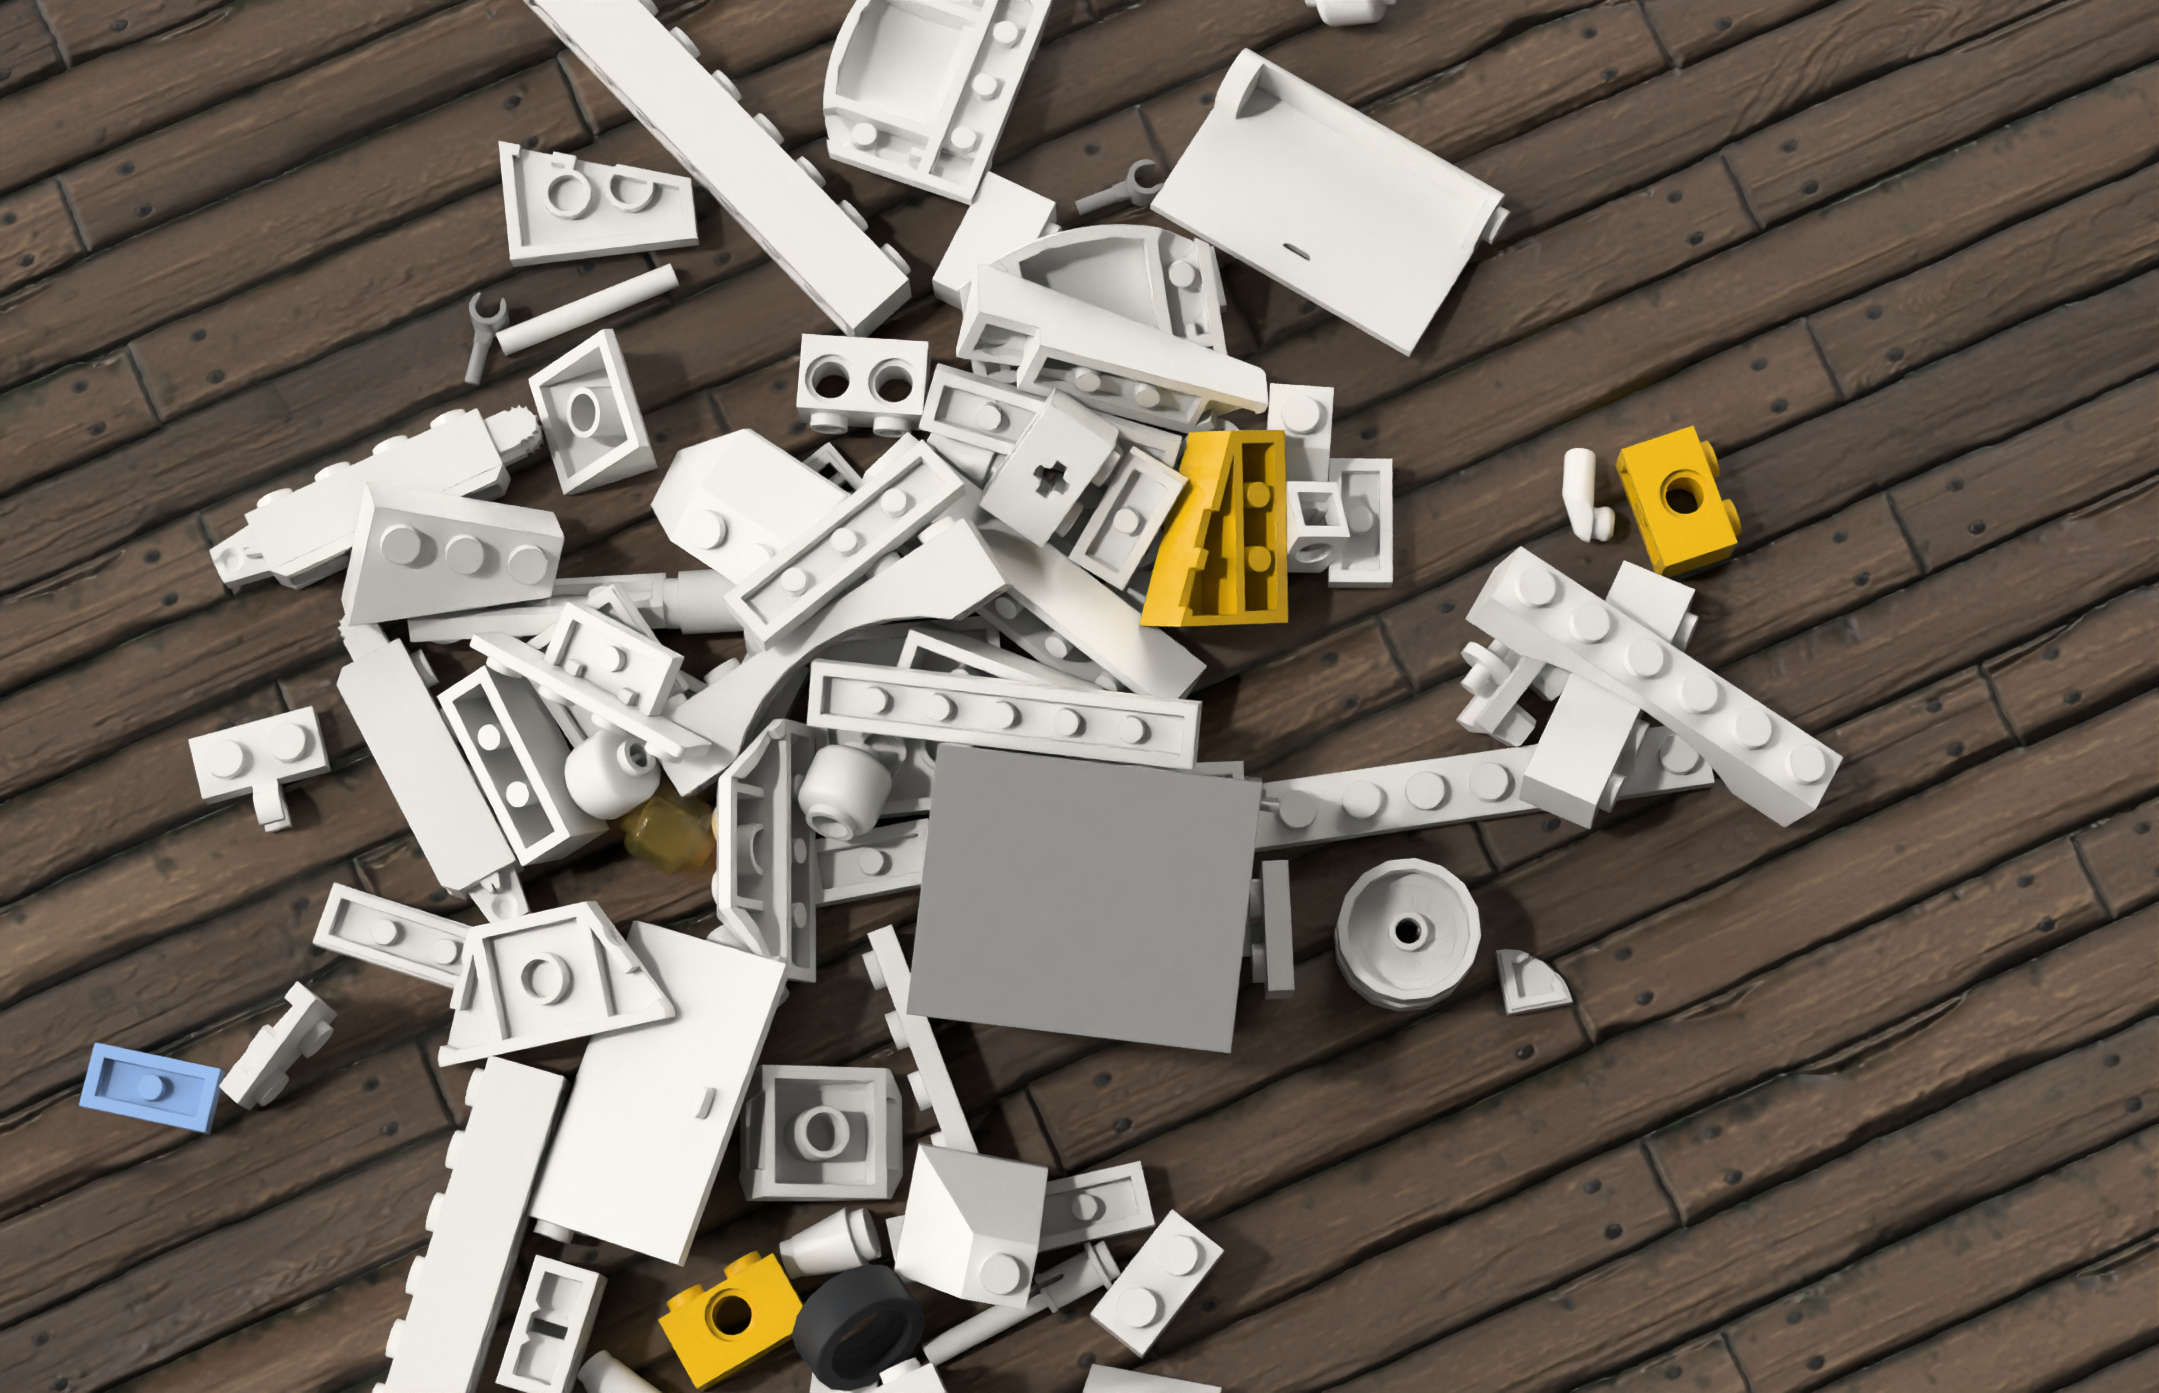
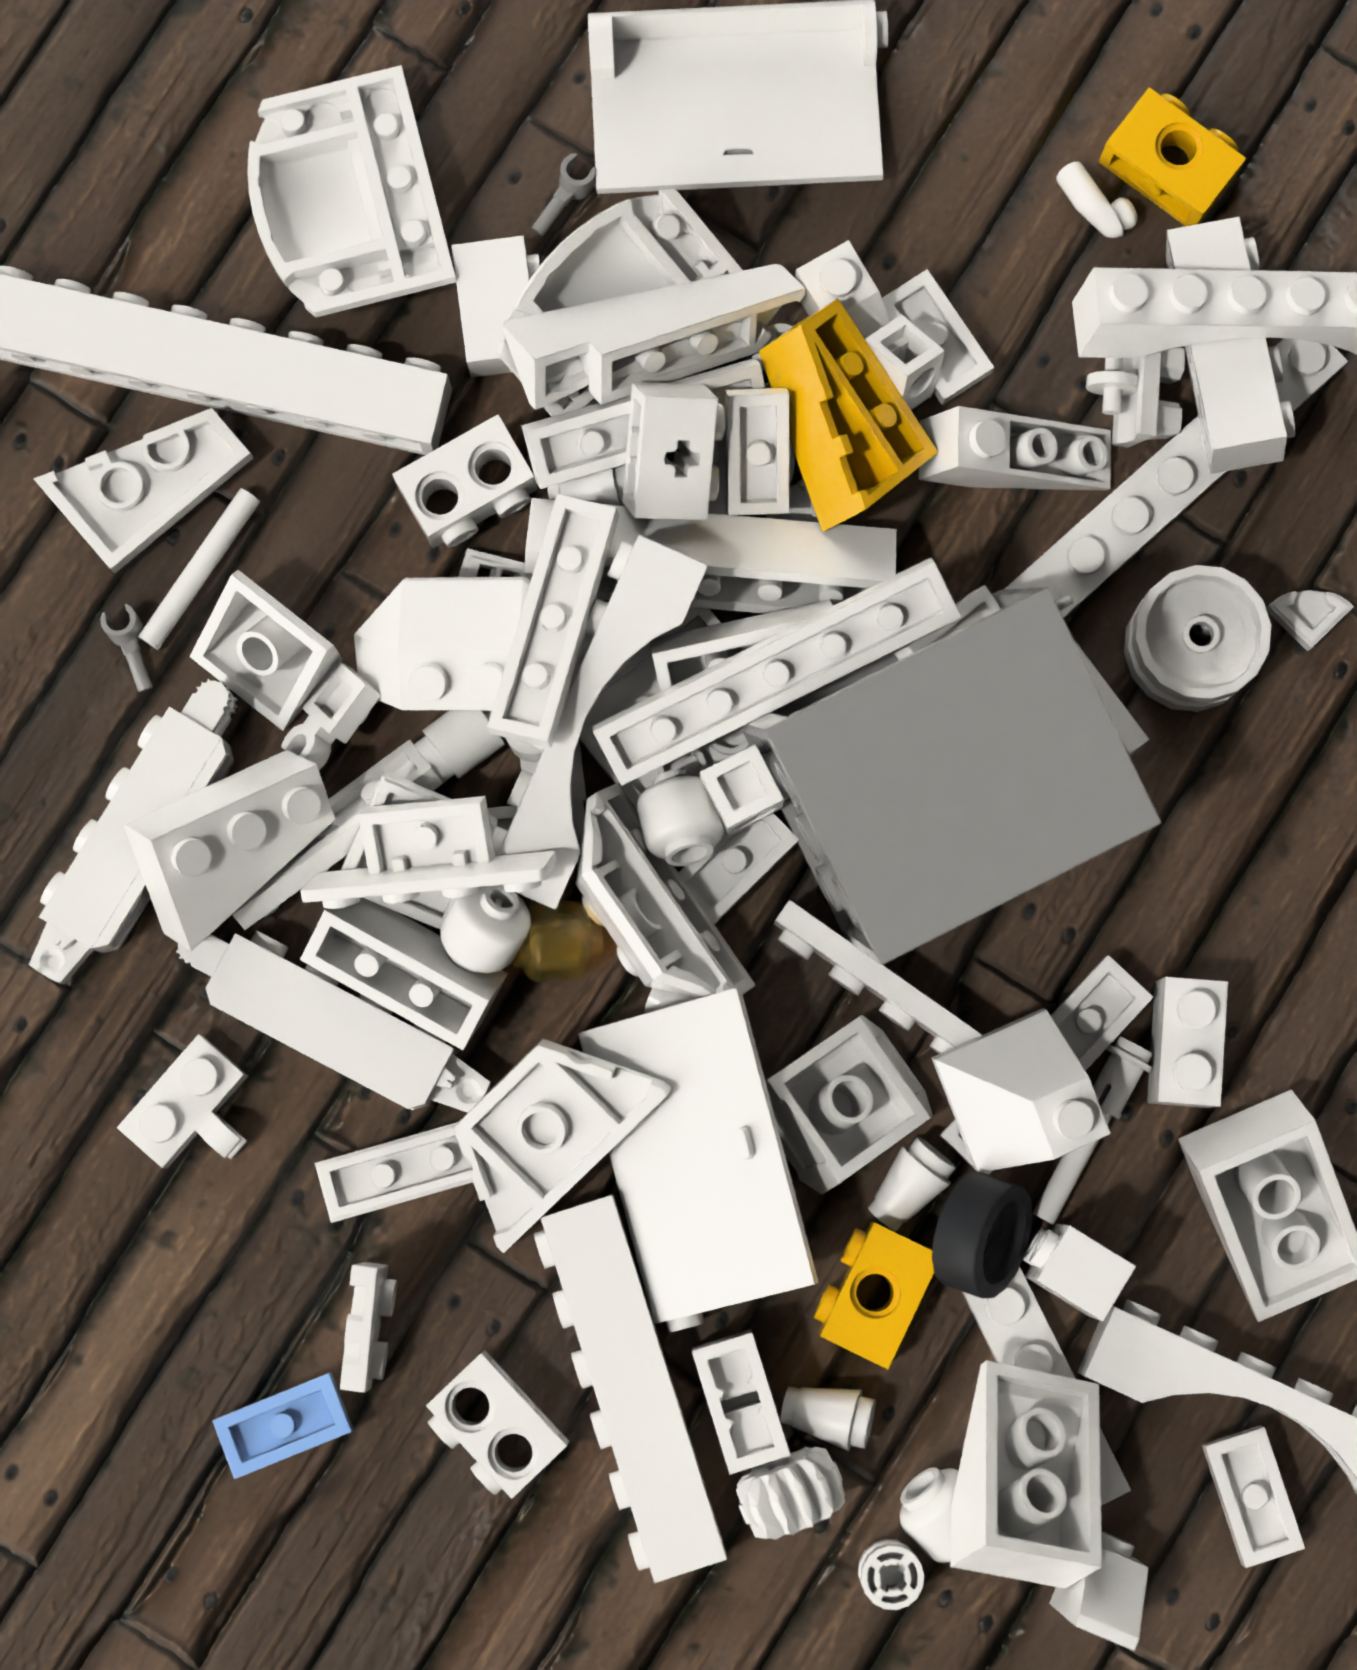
camera: 35 degrees left, 5 degrees up
none -> white plate [281,659,381,770]
none -> white brick [426,1350,569,1499]
none -> white brick [699,744,784,836]
none -> white slope [919,406,1111,491]

